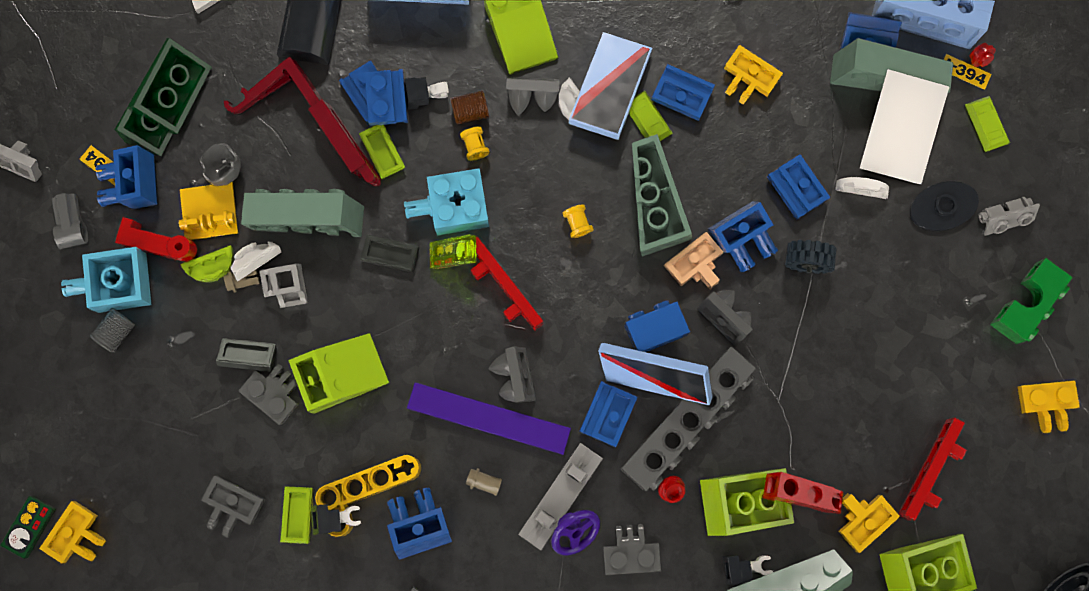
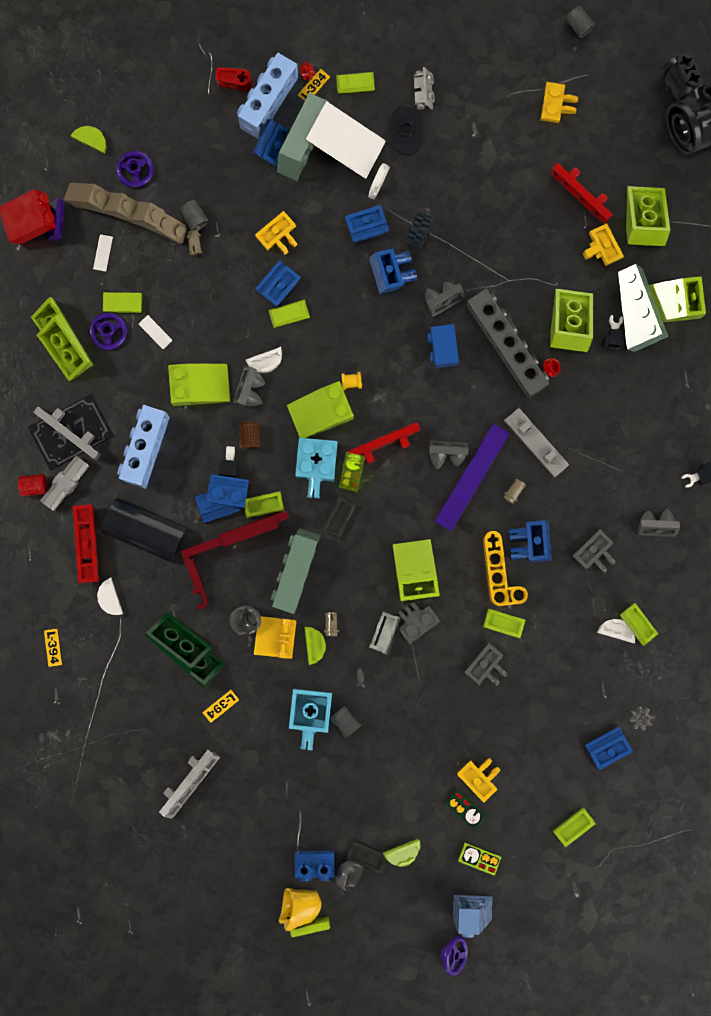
camera: 80 degrees left, 5 degrees up
dark grey piece [52,193,89,249] -> none
blue brick [95,145,157,209] -> none
red leg [115,217,197,262] -> none
white tile [231,242,281,282] -> none
light grey brick [260,264,308,308] -> none
black piece [311,504,361,535] -> none
yellow bush [460,127,490,161] -> none
dark purple piece [551,510,600,555] -> none
tile [569,32,652,140] -> none
blue plate [579,381,637,448] -> none
tile [598,343,713,405] -> none
dark grey hinge [603,524,661,575] -> none
sand green wedge [632,134,692,256] -> none
light nougat hinge [664,232,723,290] -> none
red leg [763,472,844,514] -> none
green arch [990,258,1073,344] -> none
none -> lime slope [287,381,354,438]

